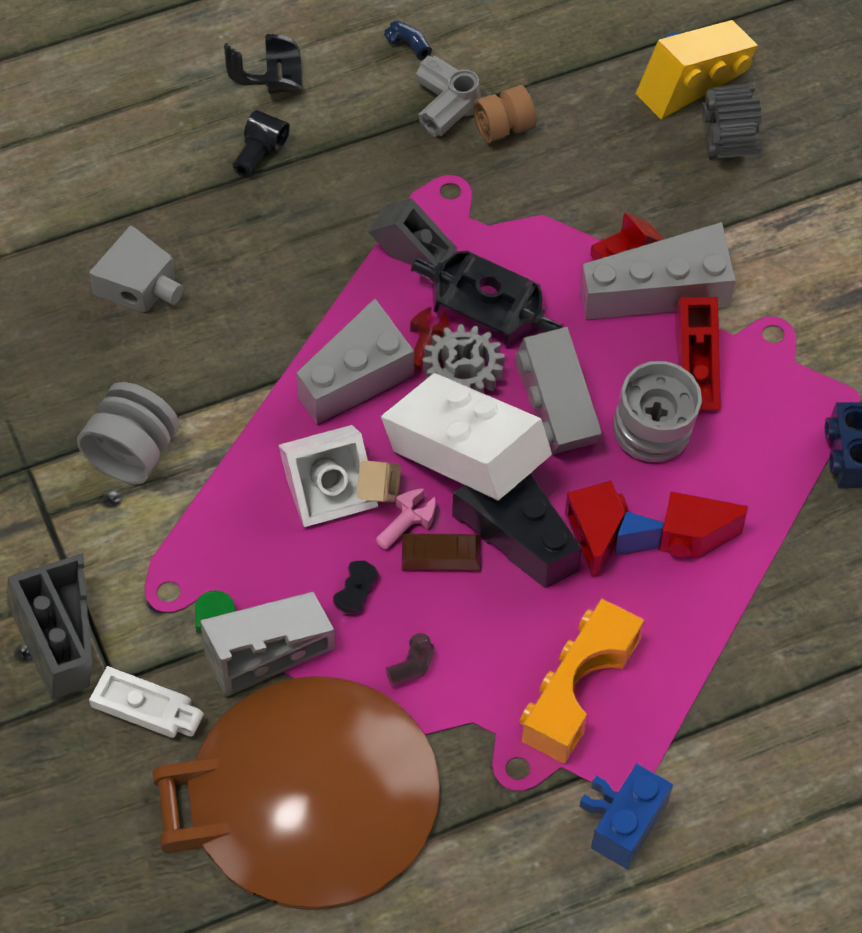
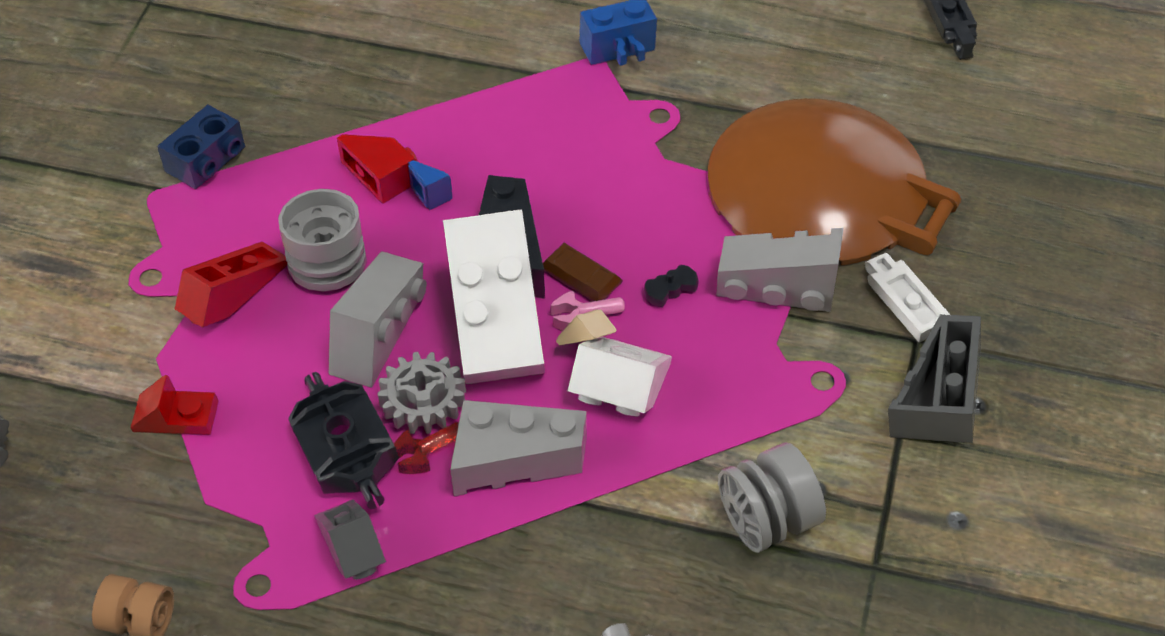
camera: 140 degrees left, 5 degrees down
green tile [195,590,235,633] -> none
clear smoke arm [385,633,435,687] -> none
light orange arch [519,598,644,764] -> none
red slope [565,481,628,577] -> none
light grey wedge [580,222,735,320] -> none

